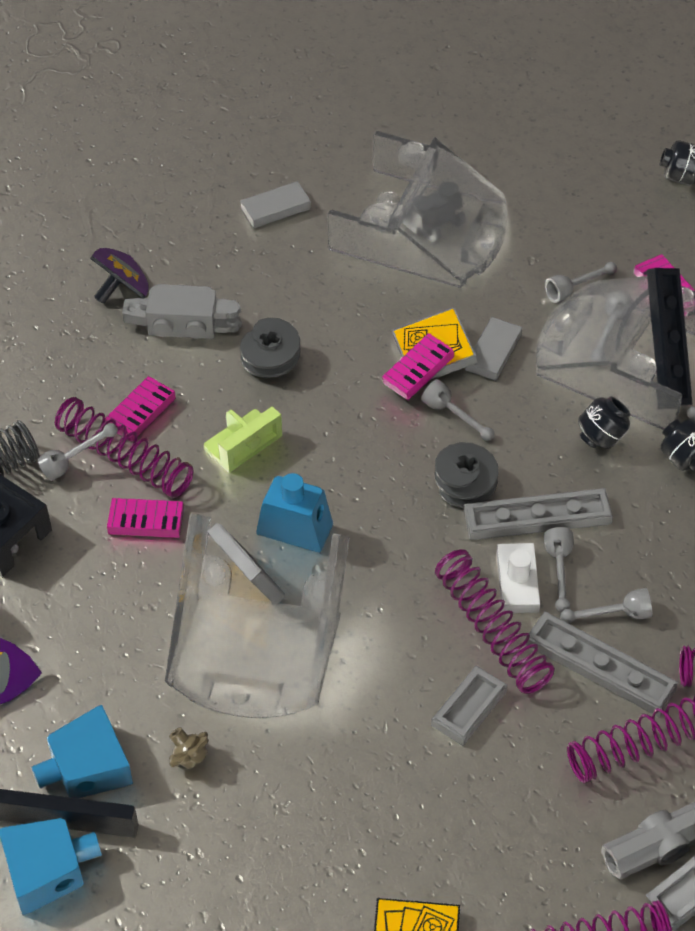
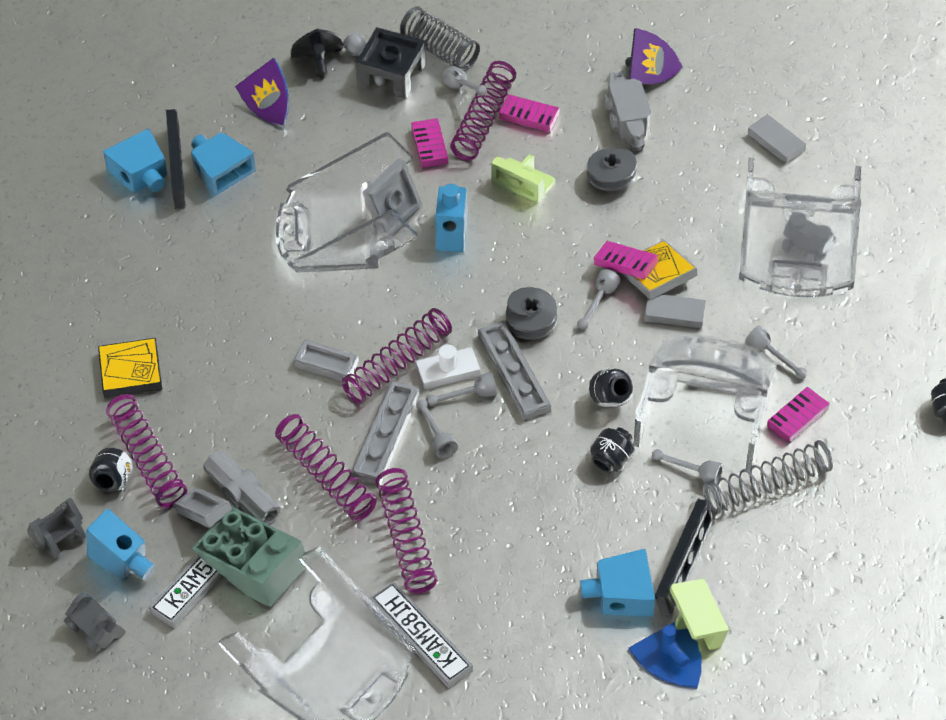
camera: 75 degrees right, 0 degrees up
dark tan plant [169,727,209,769] -> none
black tile [646,268,693,407] -> none

